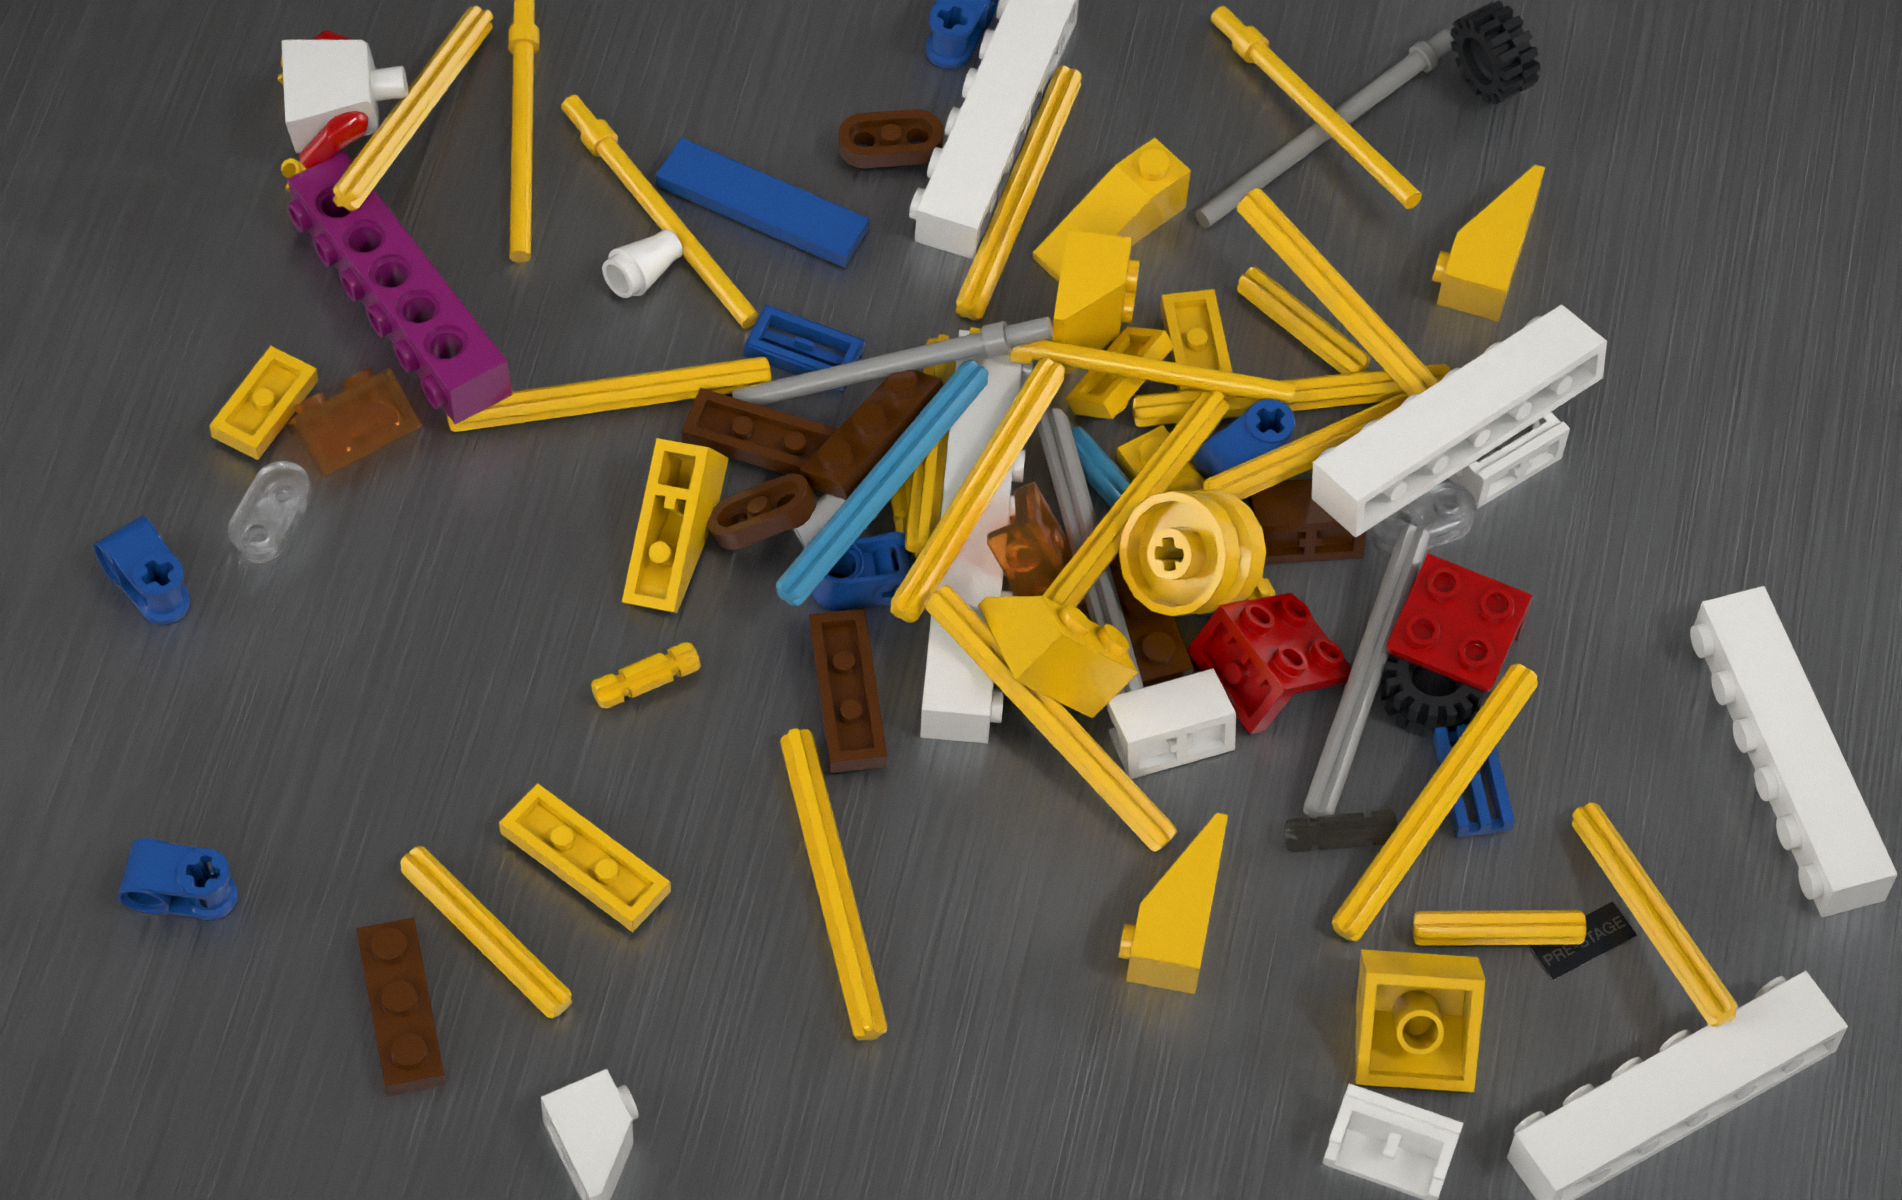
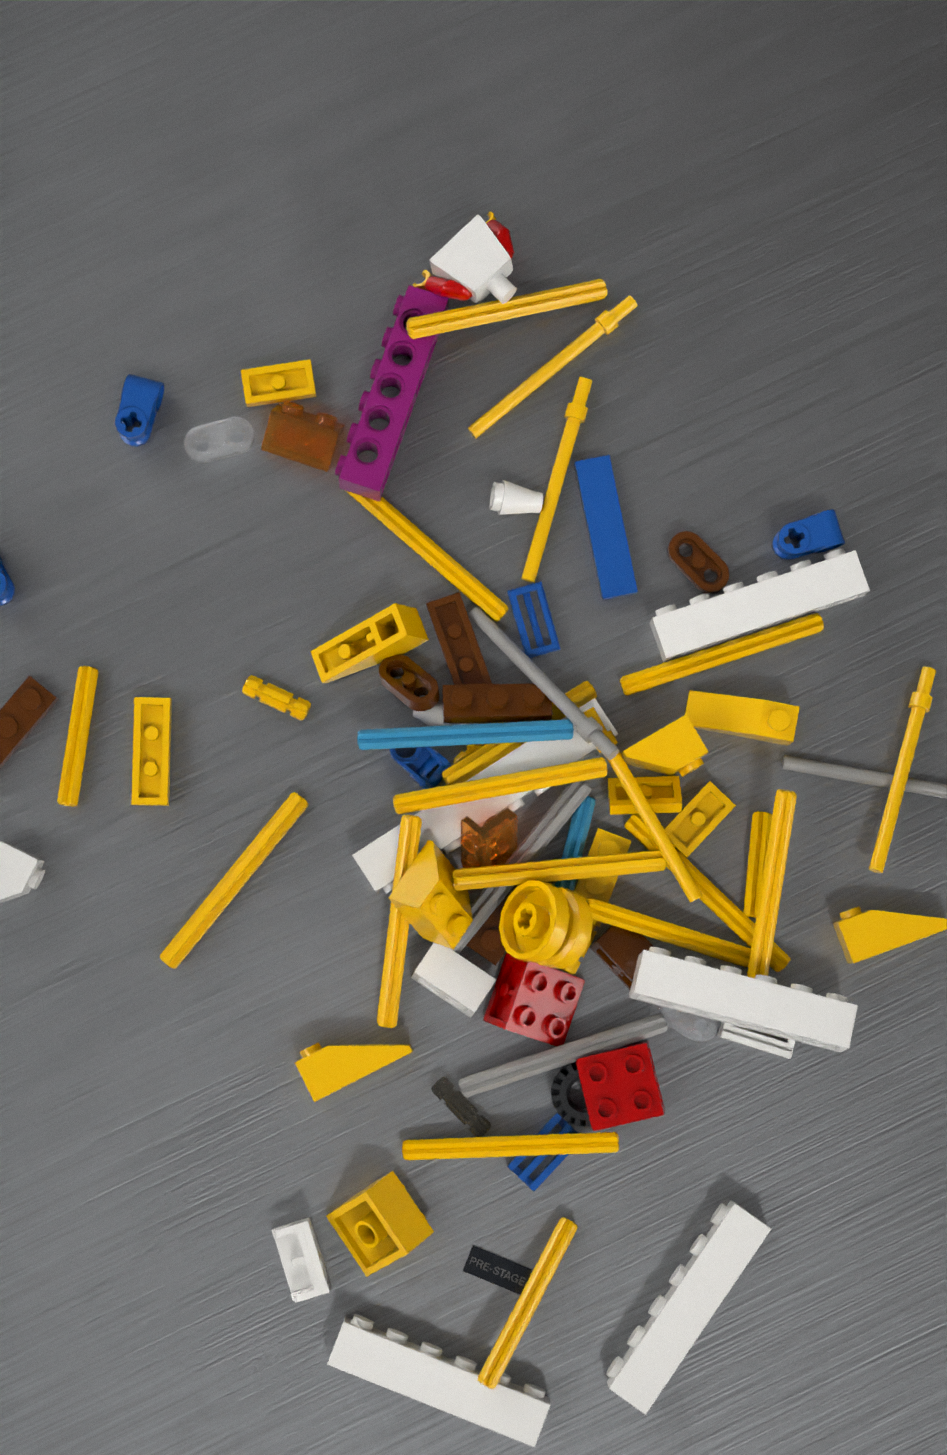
camera: 55 degrees right, 25 degrees up
reddish brown plate [809,608,887,773] -> none
blue piece [1192,399,1295,479] -> none
yellow axle [1412,910,1587,946] -> none

